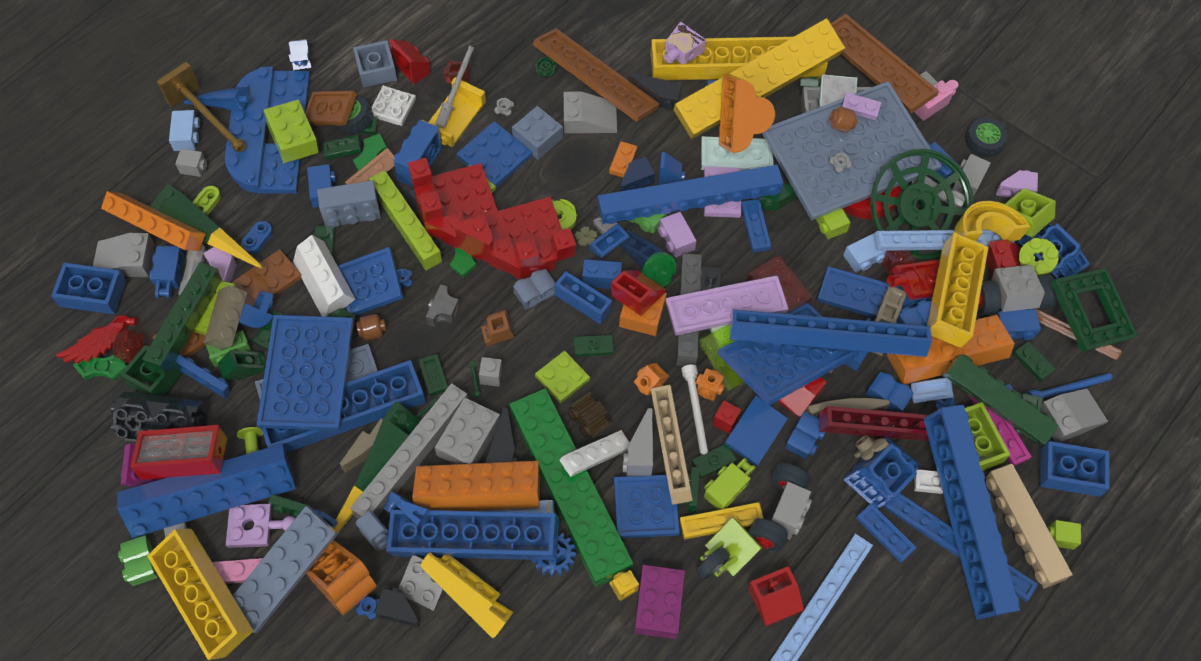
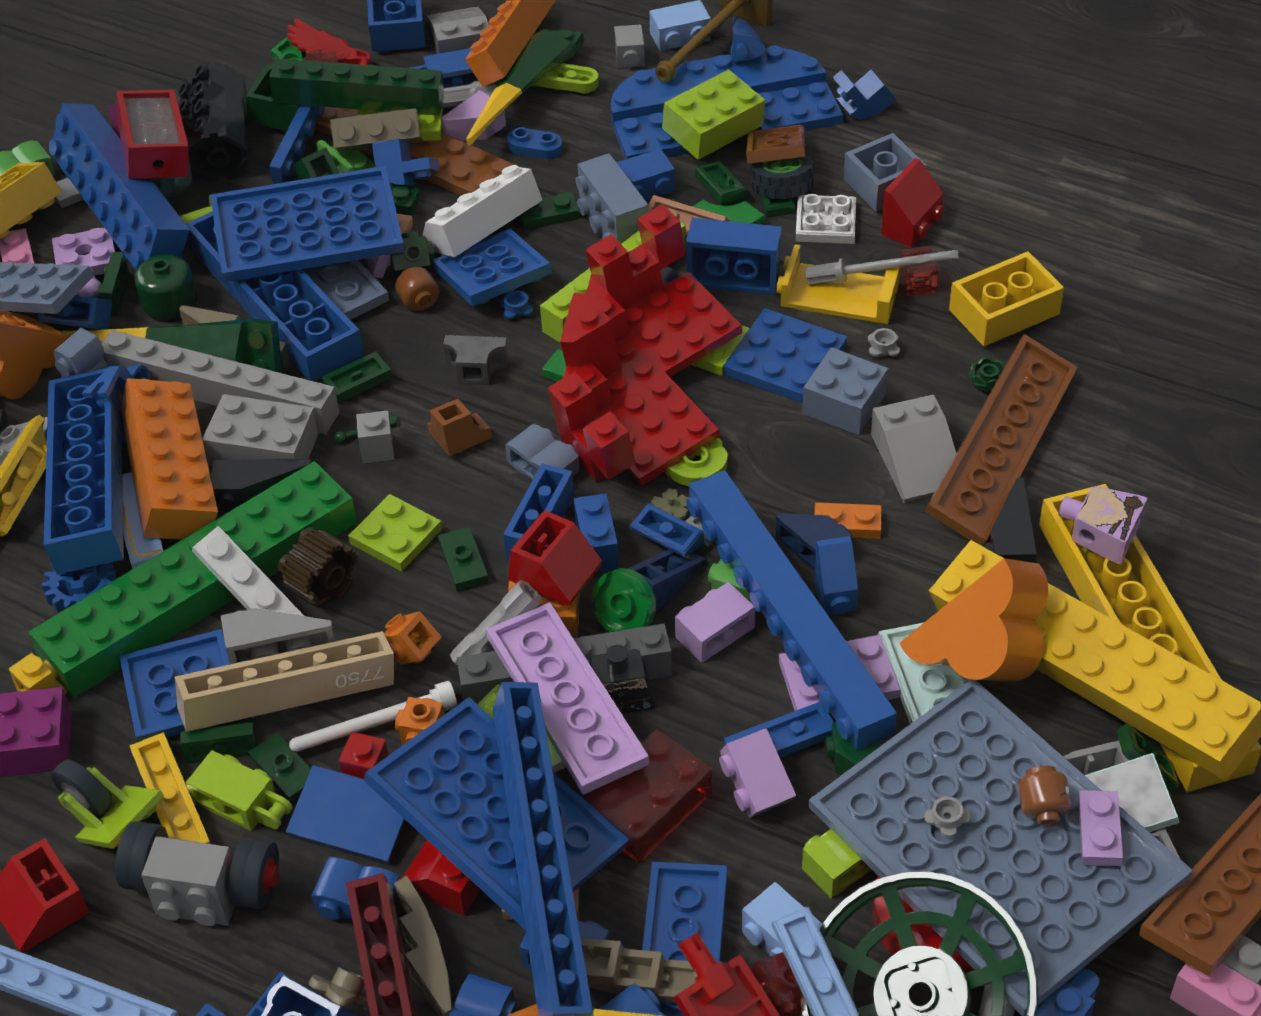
camera: 80 degrees right, 15 degrees down
none -> dark green head [134,254,197,321]
none -> light grey axle [450,580,542,665]
none -> lavender brick [719,728,796,818]
none -> yellow brick [949,251,1064,347]

